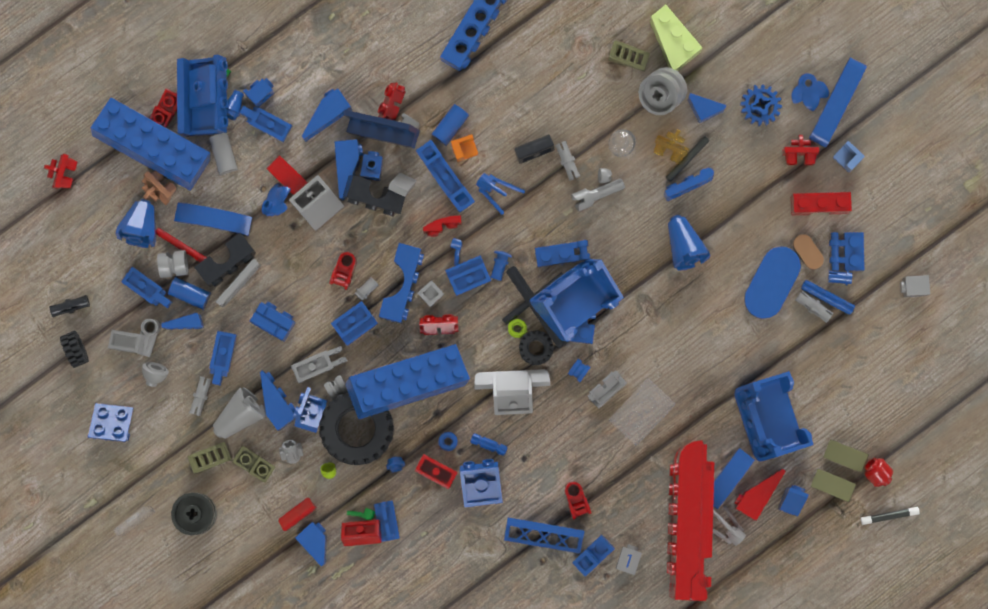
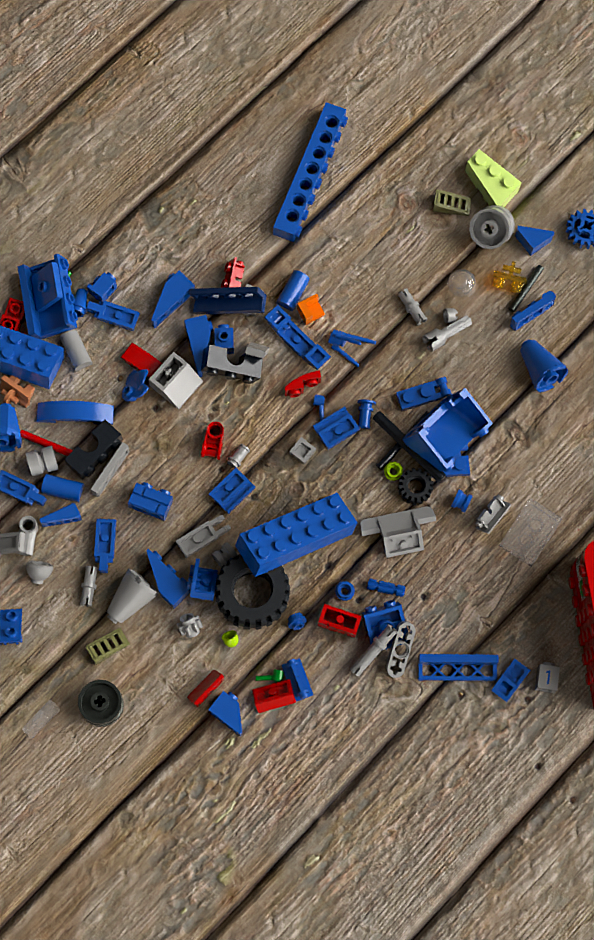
camera: 20 degrees left, 10 degrees down
olive slope [232,445,275,483] -> none
blue arch [379,243,424,324] -> none
red hinge [419,314,459,335] -> none
black brick [514,134,555,164] -> none
red piece [564,481,592,520] -> none
none -> light grey pin [350,624,398,676]
none -> light grey beam [386,621,416,678]

